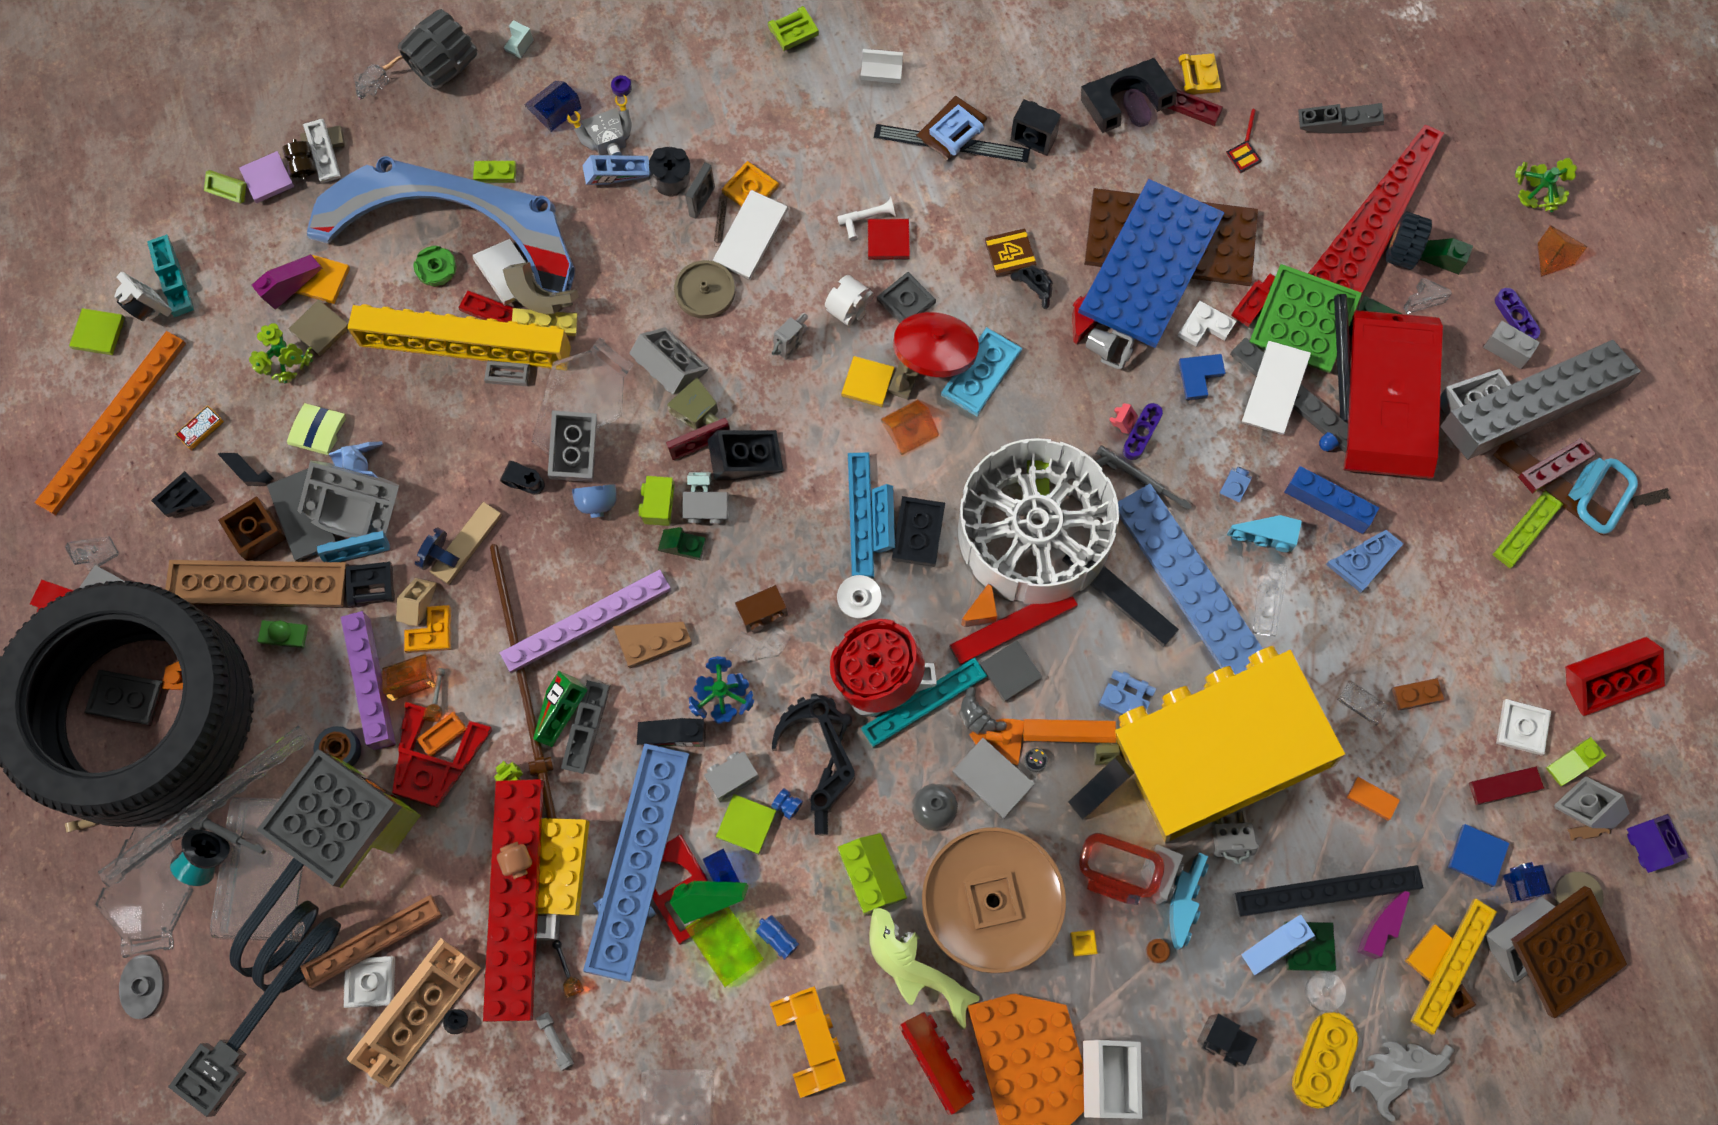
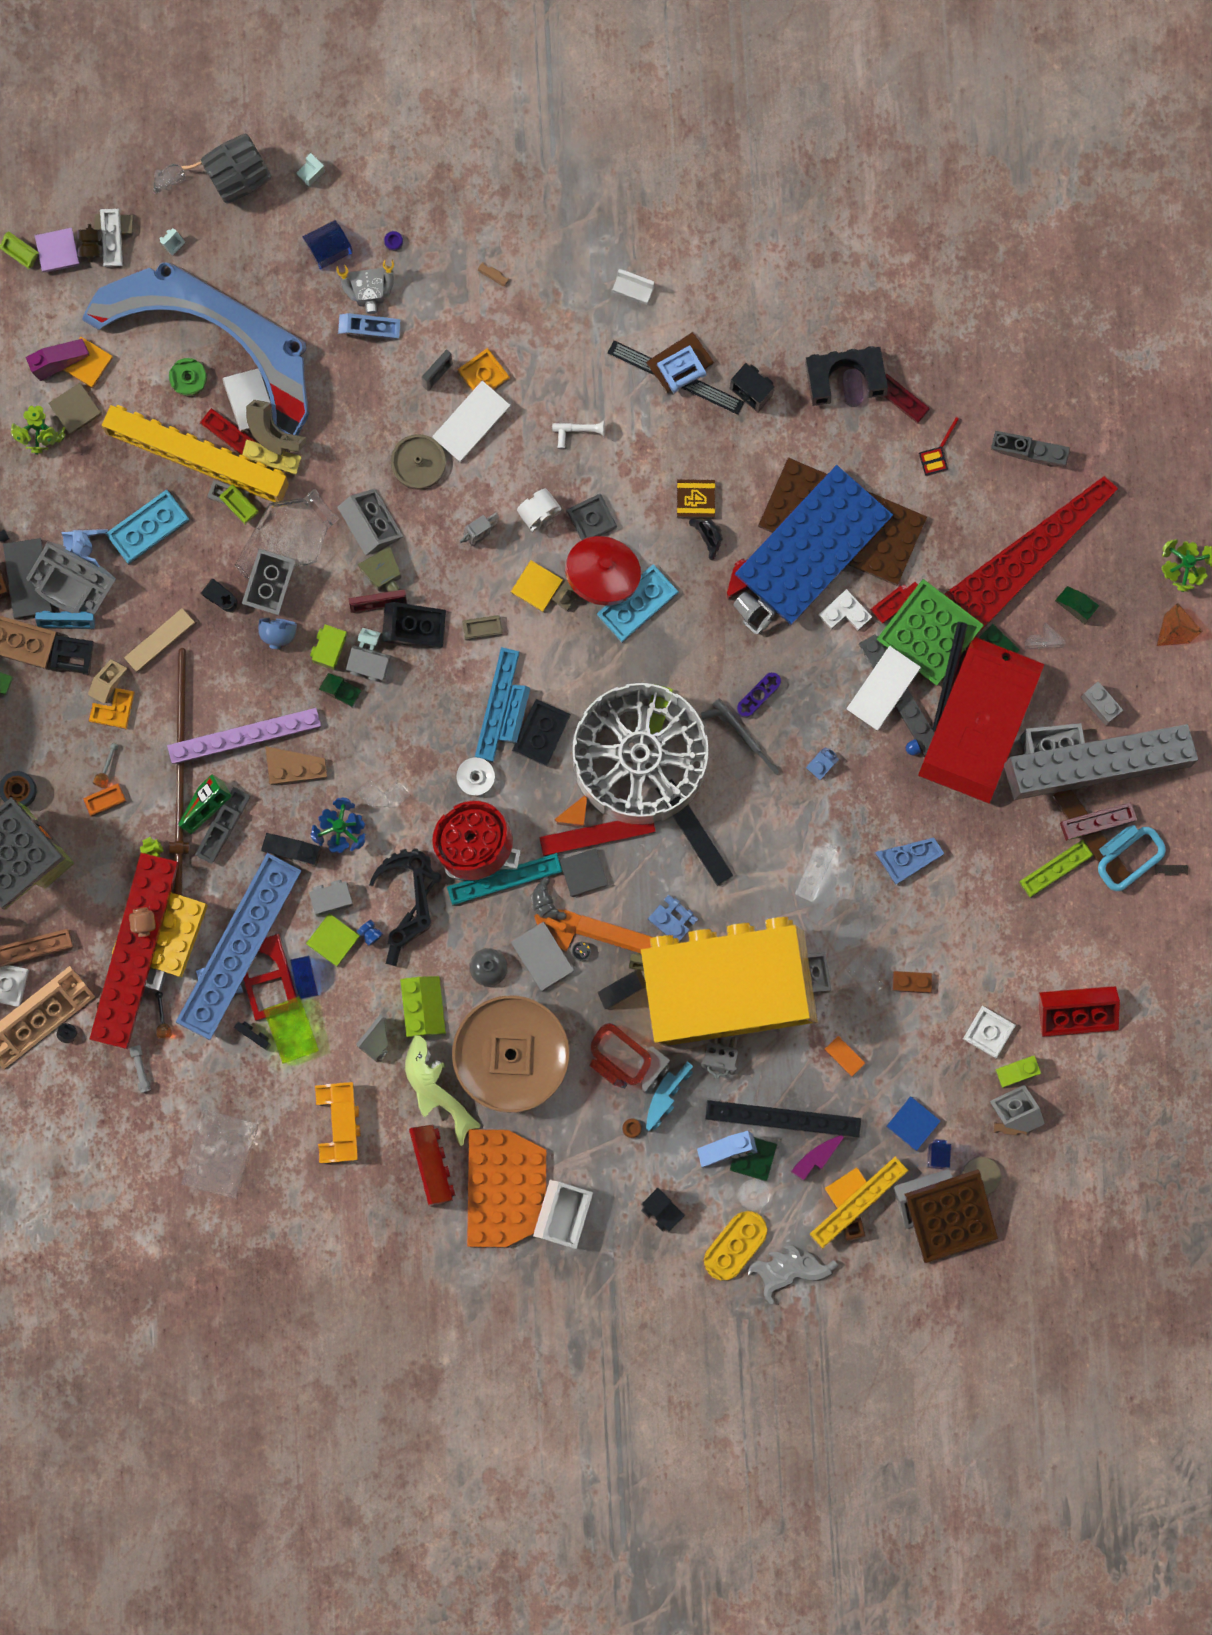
camera: 10 degrees right, 10 degrees up
yellowish green slope [287,403,346,455] -> none
medium lavender brick [341,611,396,750] -> none
clear orange slope [382,653,436,701] -> none
red wing [392,702,492,808] -> none
dark blue tile [415,527,460,570] -> none
lime plate [473,161,517,183] -> none
black brick [649,147,690,196] -> none
green slope [670,881,749,924] -> none
dark brown piece [714,195,728,247] -> none
reddish brown brick [735,585,788,633] -> none
blue piece [755,915,799,960] -> none
lime plate [767,6,819,51] -> none
red tile [868,219,910,260] -> none
clear orange slope [880,400,939,455] -> none
yellow tile [1070,930,1098,957] -> none
coral tile [1109,403,1138,434] -> none
medium blue plate [1118,484,1263,675] -> none
yellow plate [1178,53,1221,95] -> none
blue tile [1178,354,1225,400] -> none
medium azure slope [1227,515,1302,552] -> none
blue brick [1284,466,1379,534] -> none
black wheel [1386,211,1432,270] -> none
dark red tile [1468,766,1544,805] -> none
dark purple beam [1495,288,1540,340] -> none
dark purple slope [1627,814,1690,873] -> none
none -> medium azure tile [105,490,190,565]
none -> light aqua tile [159,228,185,255]
none -> lime tile [219,484,259,525]
none -> black plate [234,1021,271,1051]
none -> light grey slope [356,1014,388,1061]
none -> dark tan tile [462,615,503,640]
none -> medium nougat piece [477,262,510,287]

